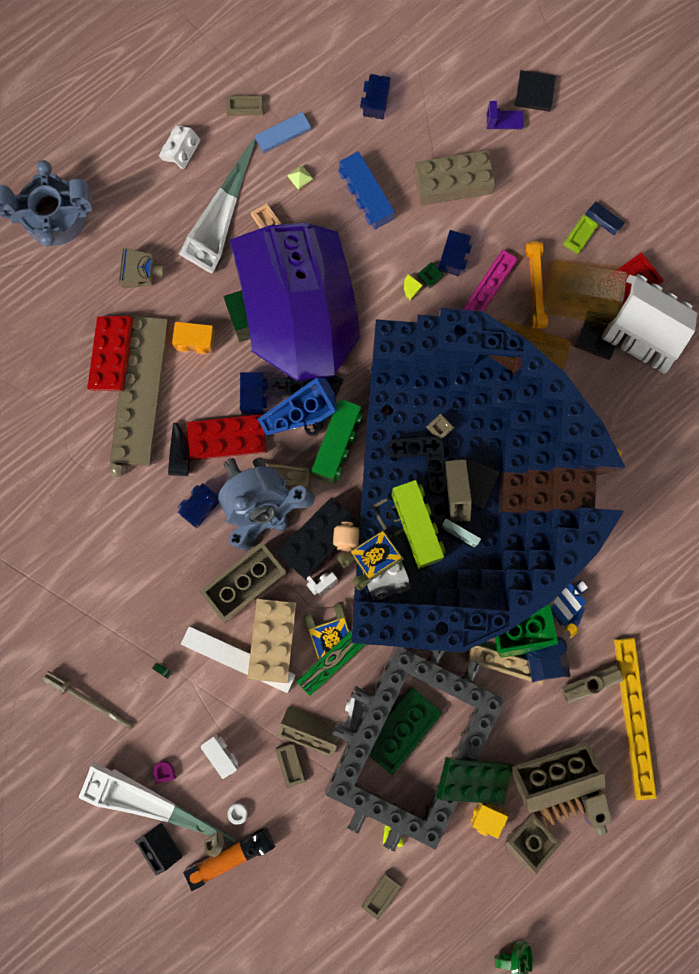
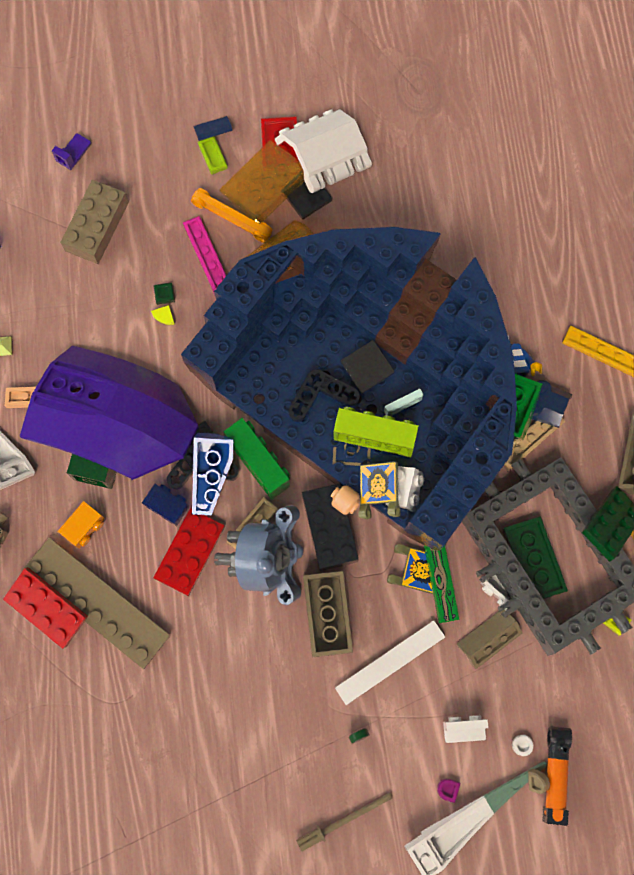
camera: 55 degrees left, 5 degrees down
dark tan hinge [110,463,126,477] -> none
black panel [135,823,182,876] -> none
black piece [168,422,190,476] -> none
clear blue brick [177,483,219,528] -> none
tan brick [247,599,296,683] -> none
dark tan tile [275,742,306,788] -> none
white bracket [306,572,338,597] -> none
blue brick [338,151,395,229] -> none
dark tan tile [426,413,454,440] -> none
clear blue brick [438,230,473,276] -> none
dark tan slope [446,459,471,523] -> none
black tile [515,70,556,112] -> none
dark tan piece [561,665,623,704] -> none

